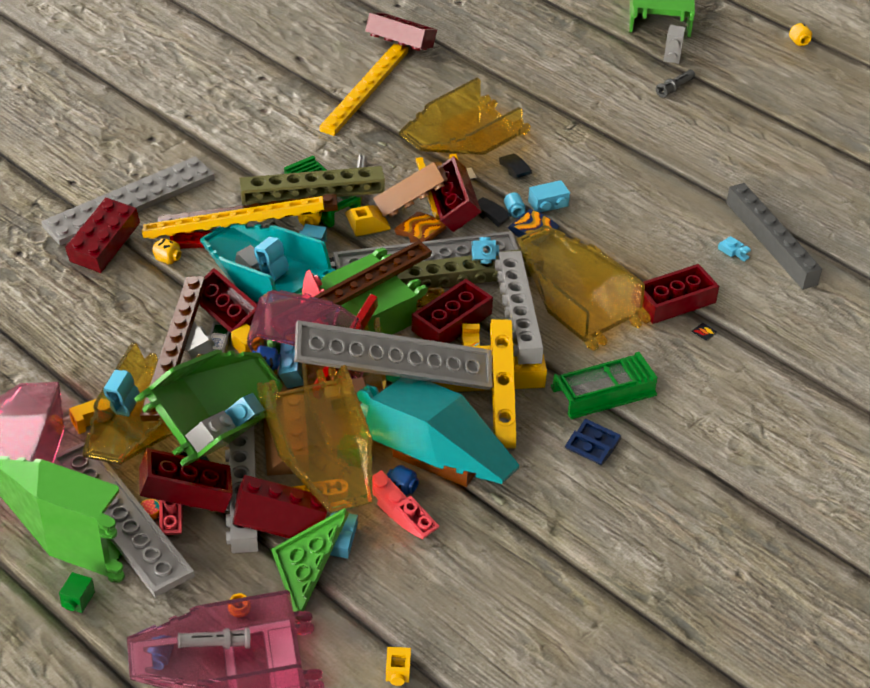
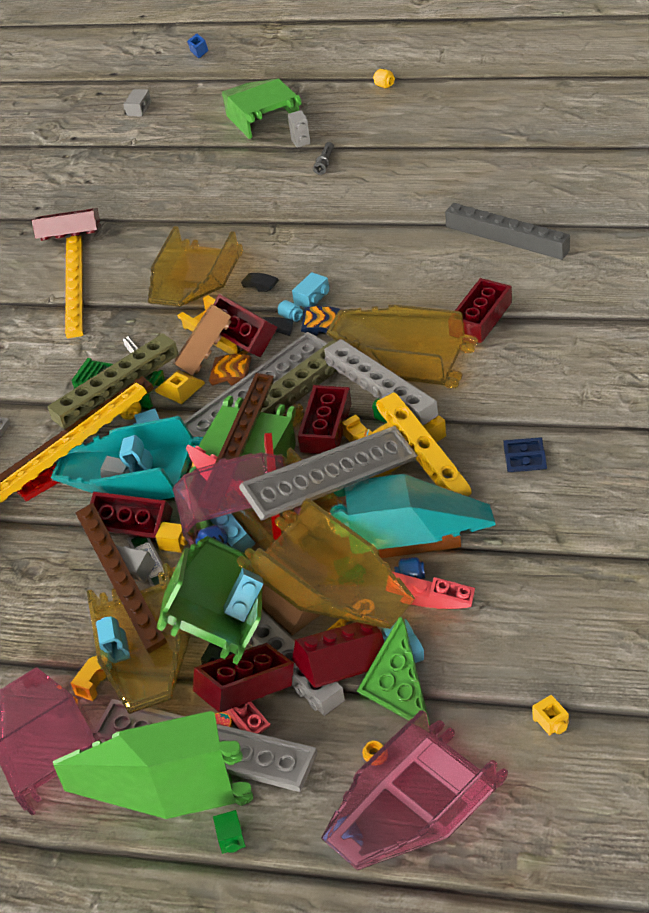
camera: 25 degrees left, 0 degrees up
yellow head [153,238,182,265] -> none
light grey pin [177,627,251,649] -> none
light grey brick [185,410,236,453] -> none
medium azure brick [471,237,499,264] -> none
green piece [551,352,658,420] -> none
black sticker [691,323,717,341] -> none
medium azure plate [718,236,751,261] -> none

